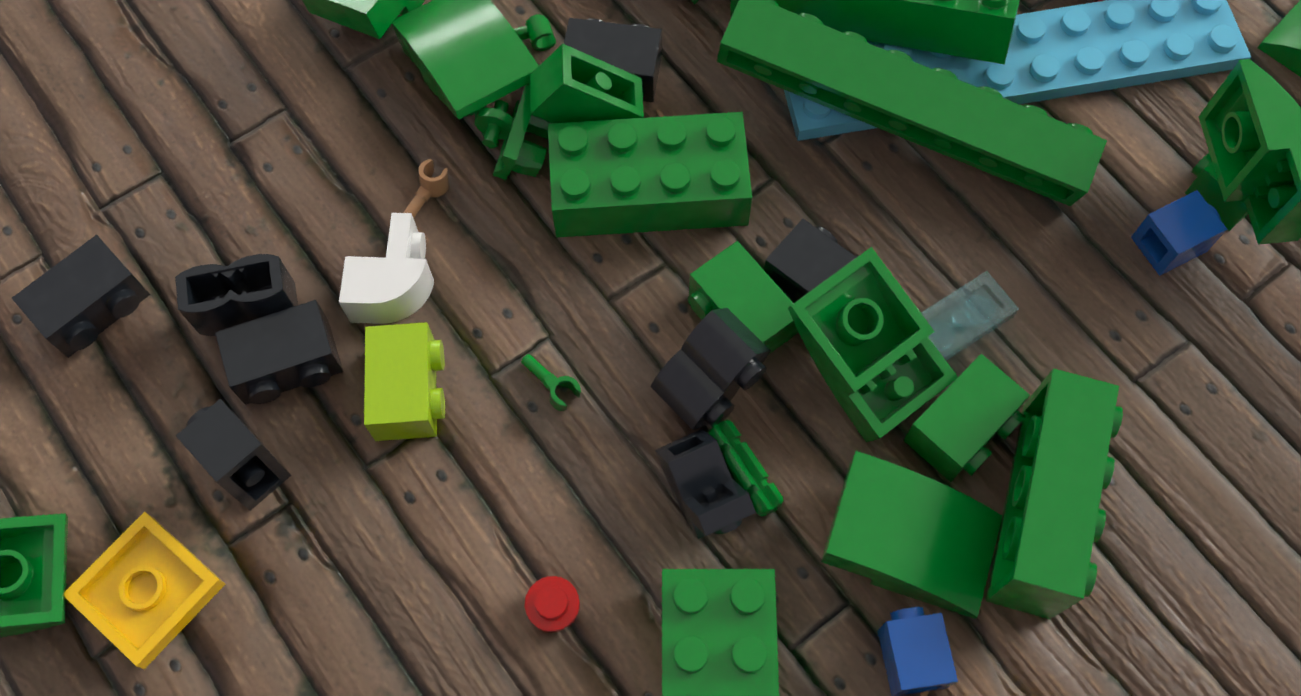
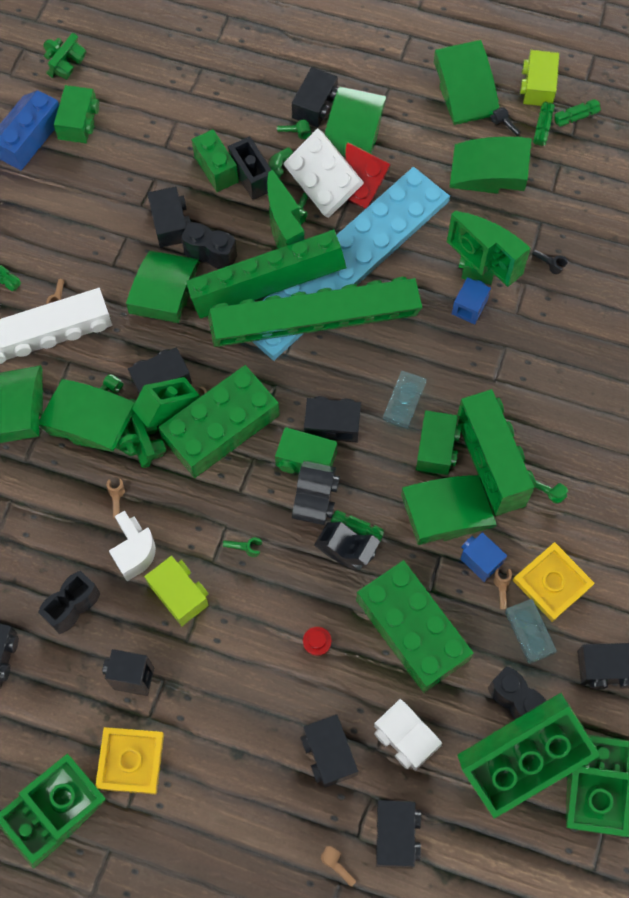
camera: 35 degrees left, 0 degrees up
black brick [215,300,344,405] -> none
green slope [788,247,958,443] -> none
none -> green hand [534,480,568,504]

